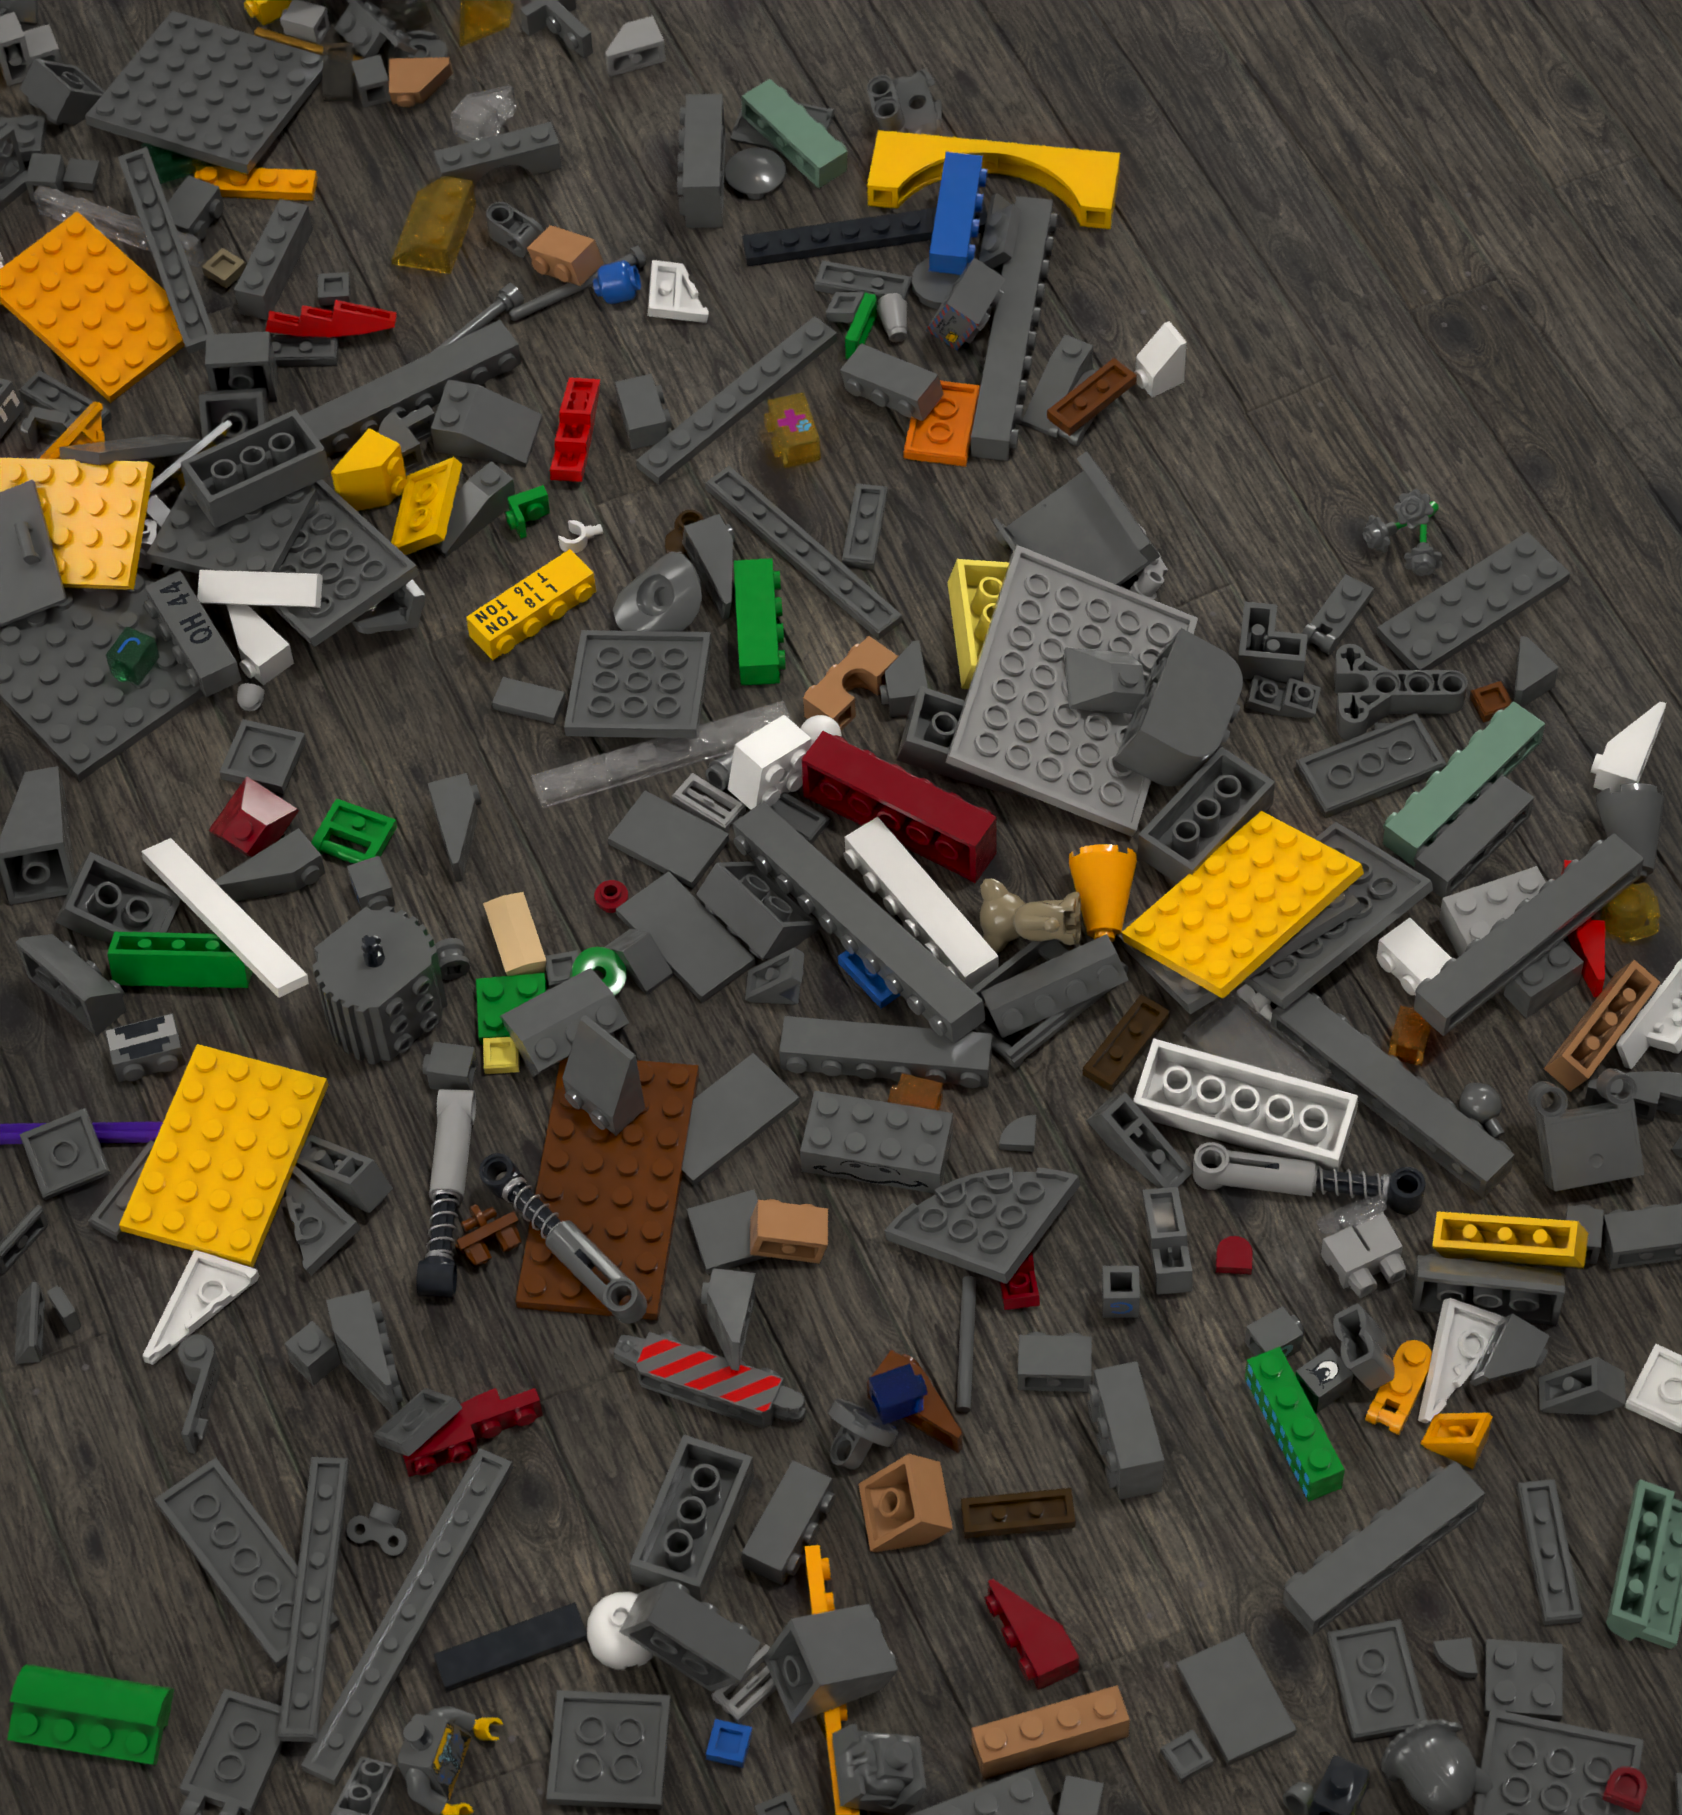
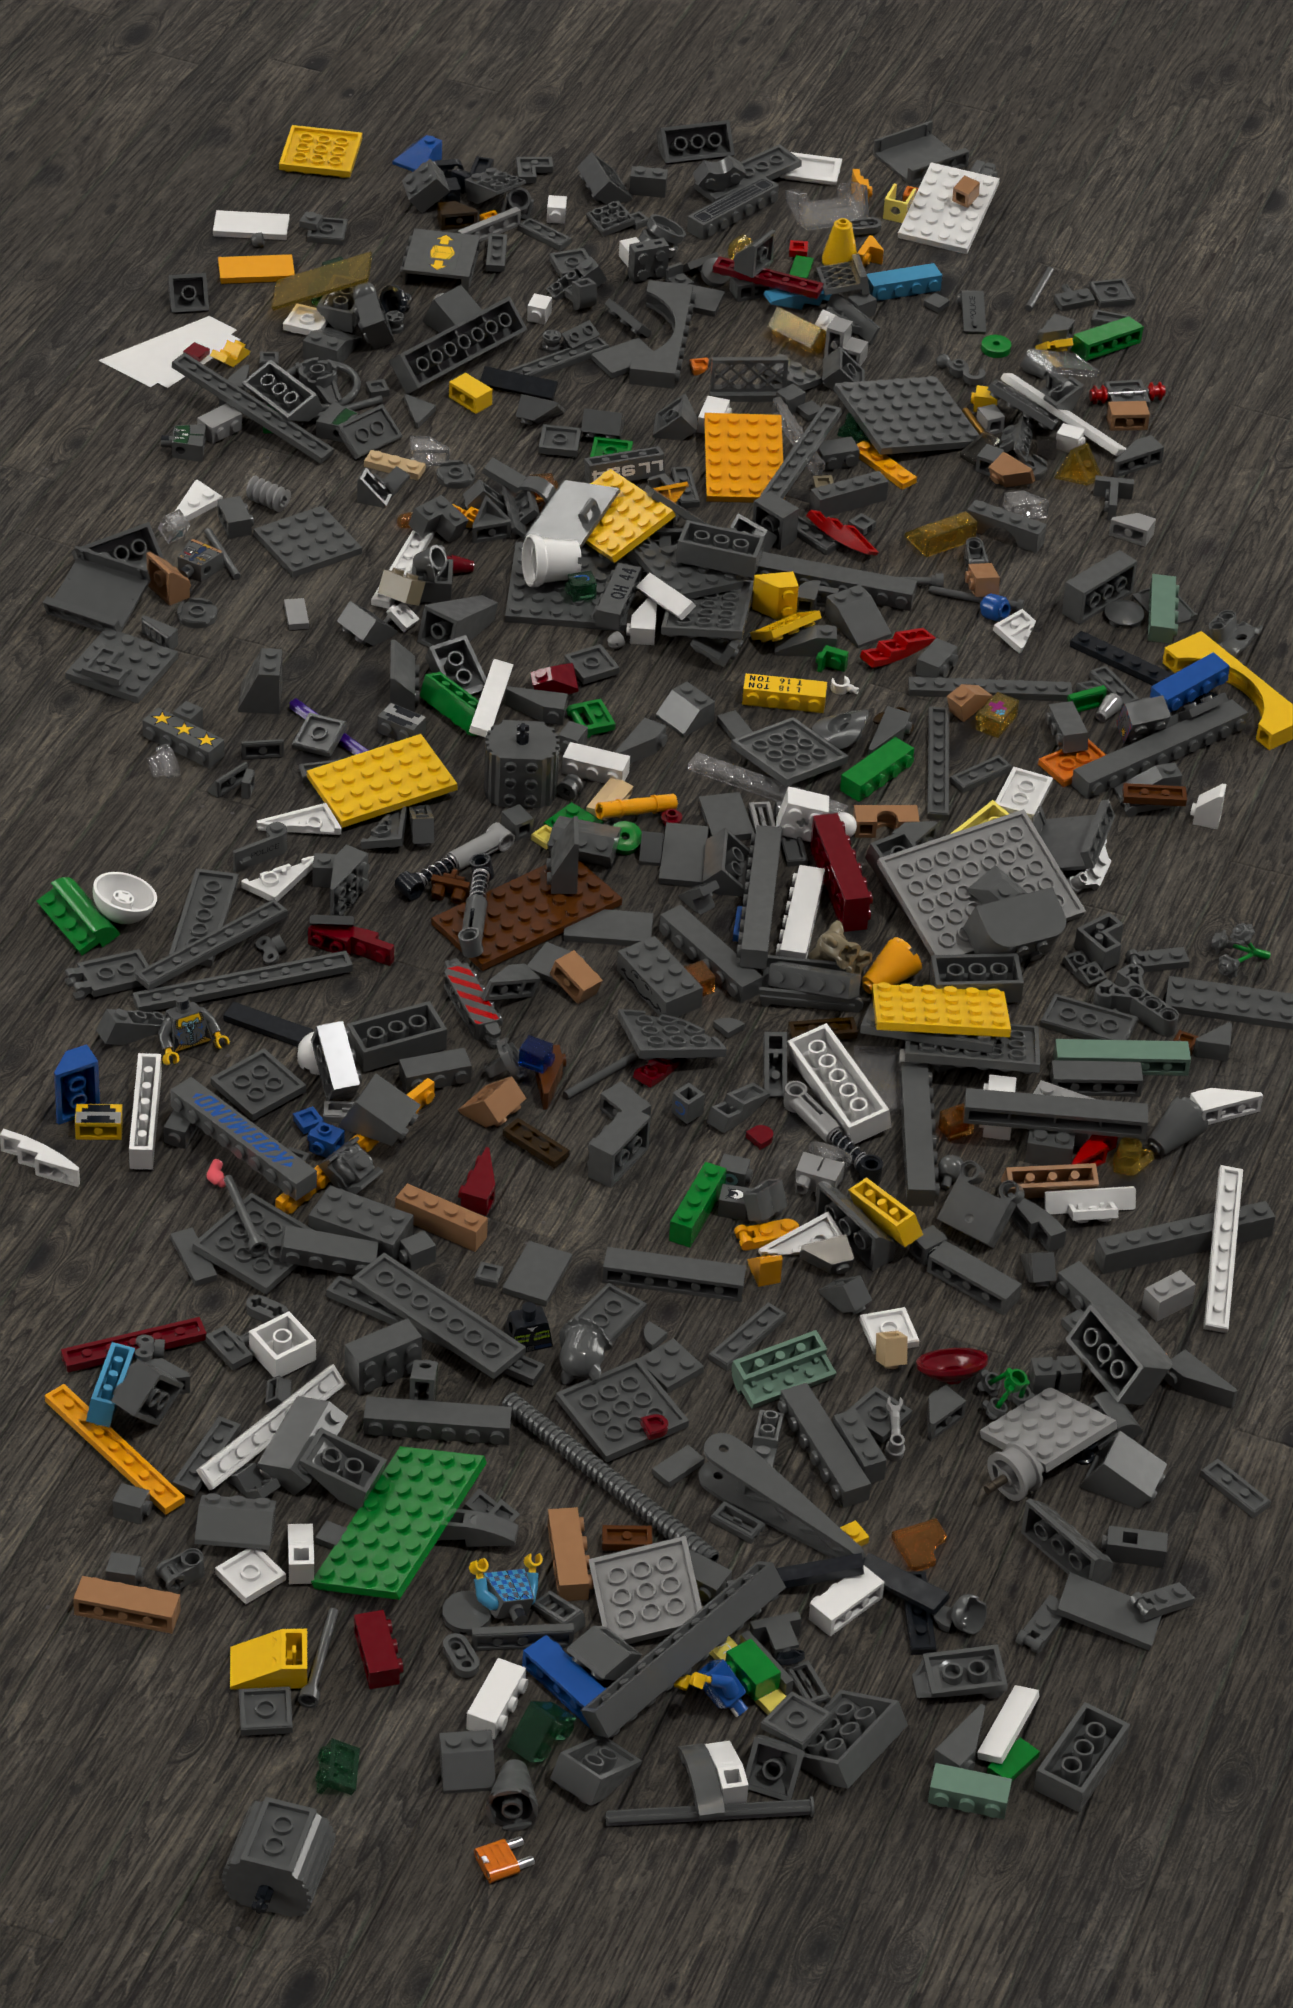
camera: 40 degrees right, 15 degrees down
none -> white piece [93,872,157,924]
none -> white wing [241,856,314,902]
none -> blue brick [307,1121,345,1158]
none -> white piece [522,534,582,587]
none -> white brick [562,742,630,784]
none -> light orange piece [595,794,678,819]
none -> dark grey slope [656,681,715,737]
none -> medium nougat slope [947,684,993,722]
none -> white plate [995,767,1053,821]

